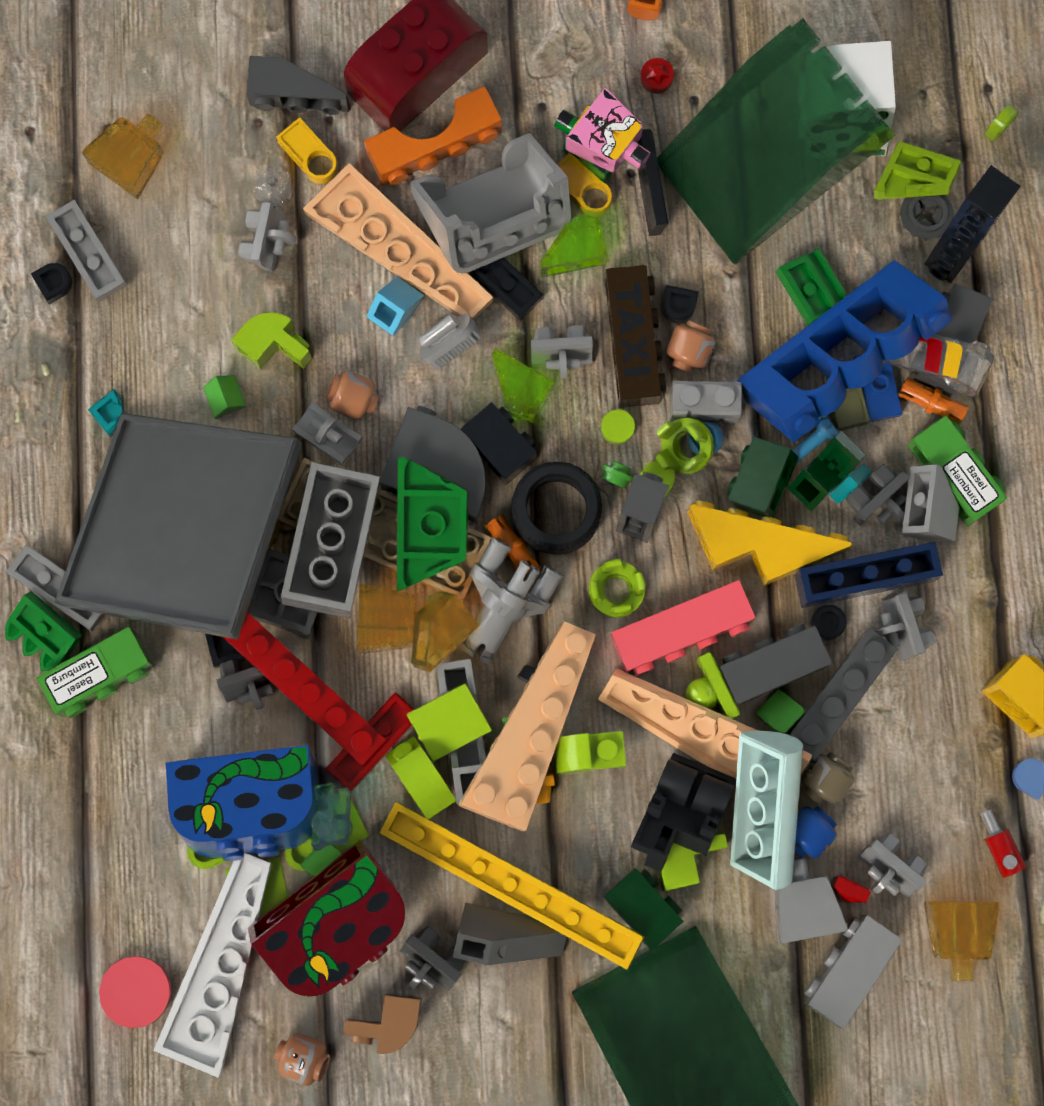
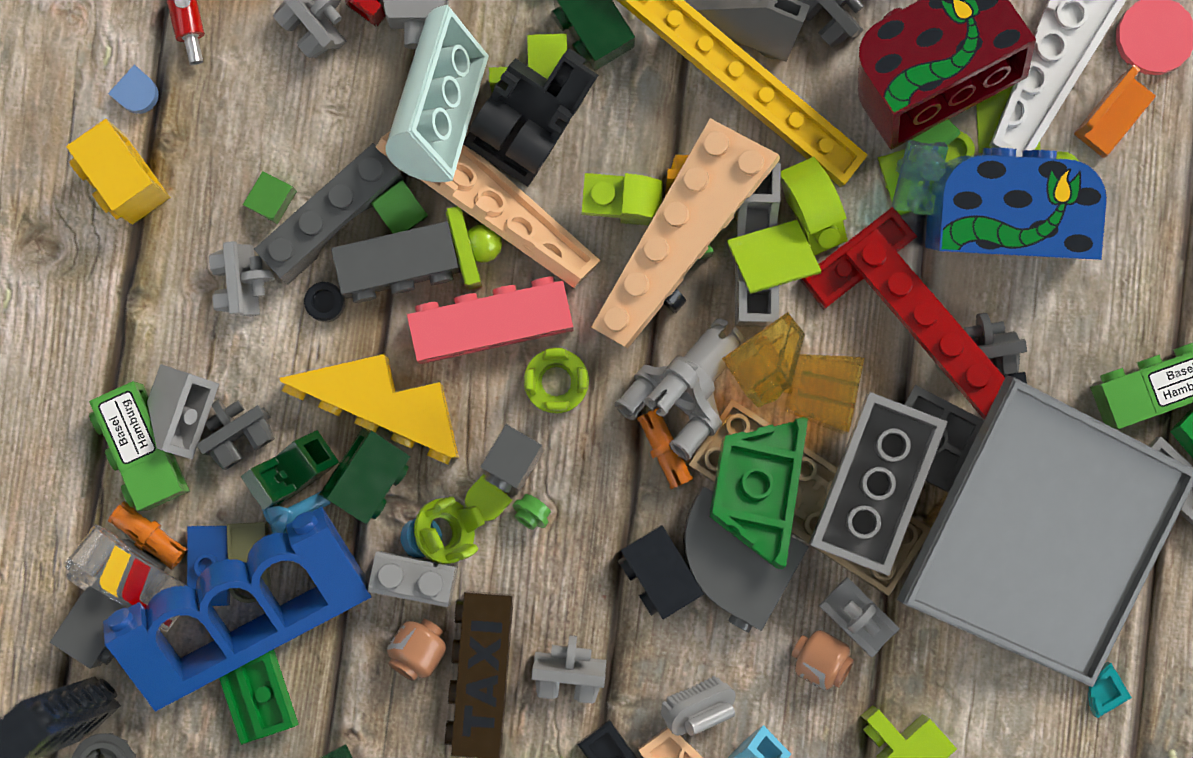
camera: 175 degrees left, 5 degrees up
bright green slope [203,375,247,419] -> none
clear neon green slope [492,348,554,423] -> none
black tyre [512,462,602,555] -> none
lime tile [601,409,635,445] -> none
black tile [662,285,699,323] -> none
dark blue brick [794,542,943,608] -> none
blue head [795,806,837,858] -> none
dark tan head [802,752,854,806] -> none
teal tile [829,463,872,504] -> none
none -> bright green slope [243,171,297,225]
none -> orange panel [1074,65,1156,158]

